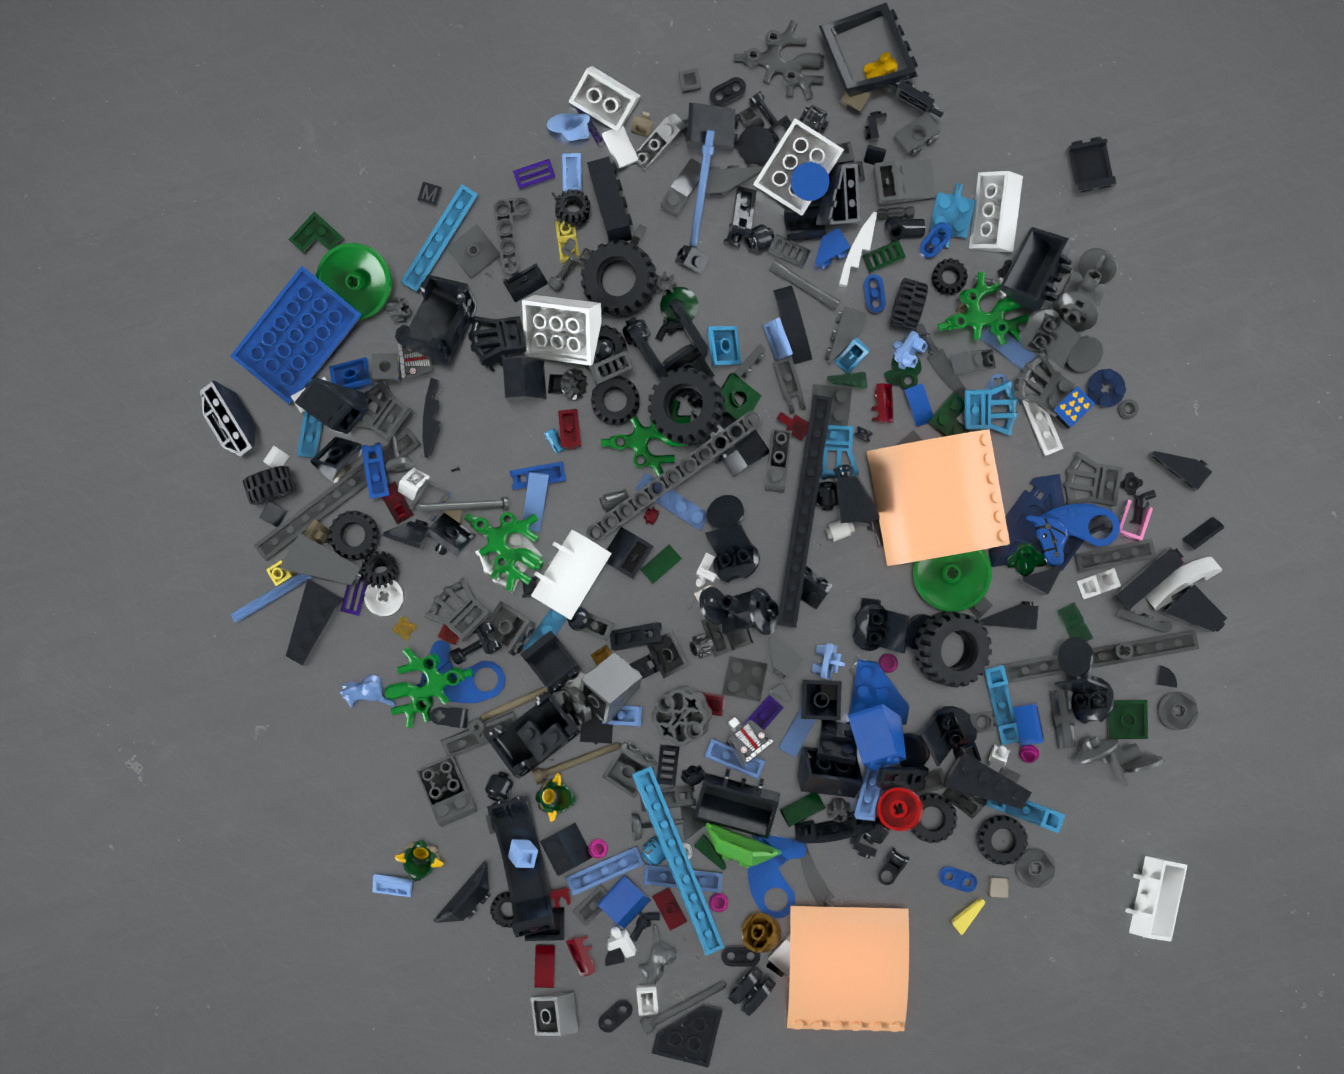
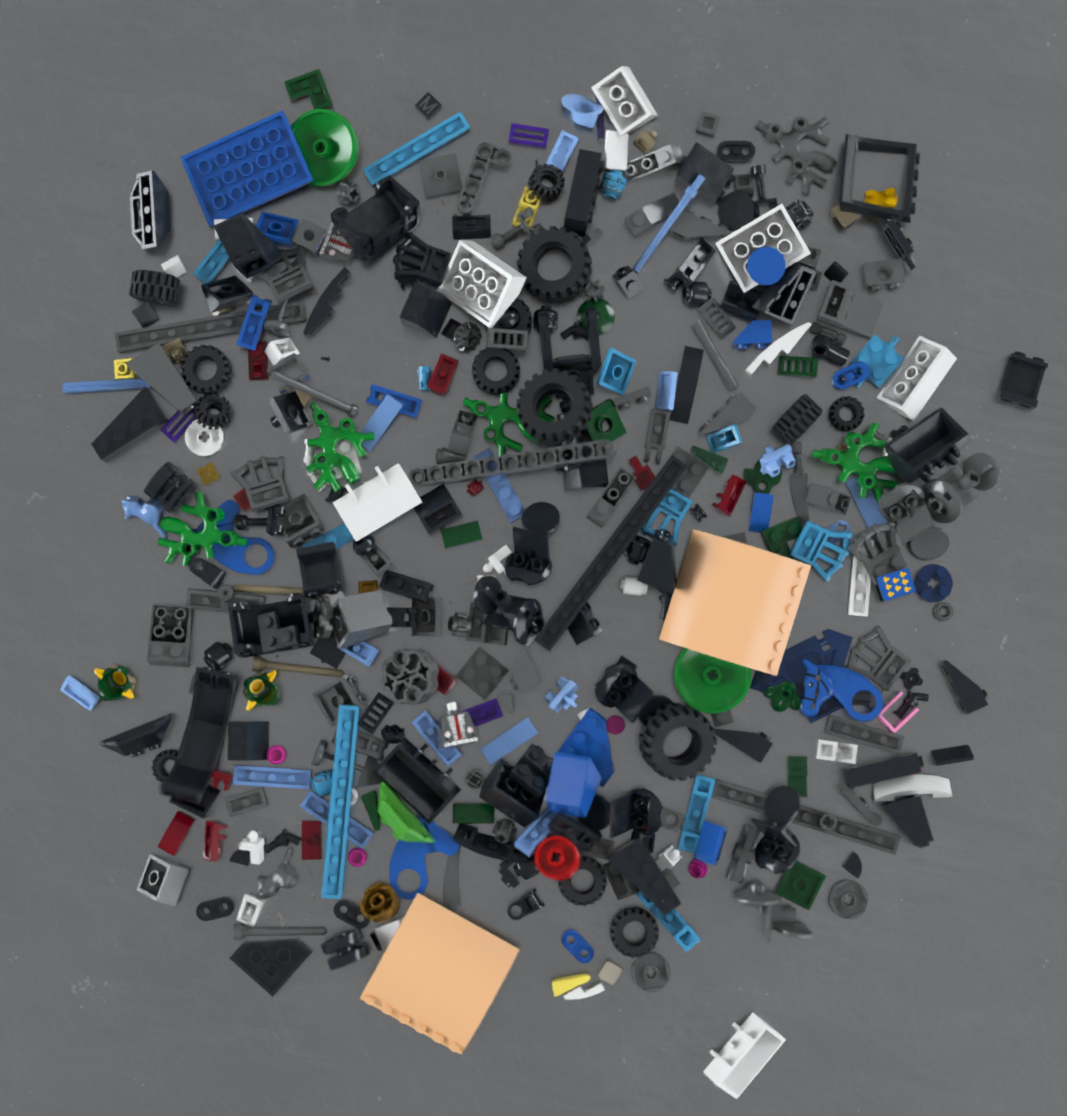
camera: 25 degrees right, 0 degrees up
black slope [382,519,430,550] -> none
light blue panel [508,839,538,868] -> none
blue slope [598,876,651,928] -> none
black slope [801,680,842,720] -> none
black bracket [864,111,887,142] -> none
blue plate [864,274,886,313] -> none
black slope [1018,566,1061,595] -> none
none -> black wheel [144,462,195,513]
none -> dark grey slope [447,410,478,455]
none -> dark grey wheel [465,769,485,789]
none -> white slope [563,981,605,1000]
none -> dark azure head [599,170,627,199]

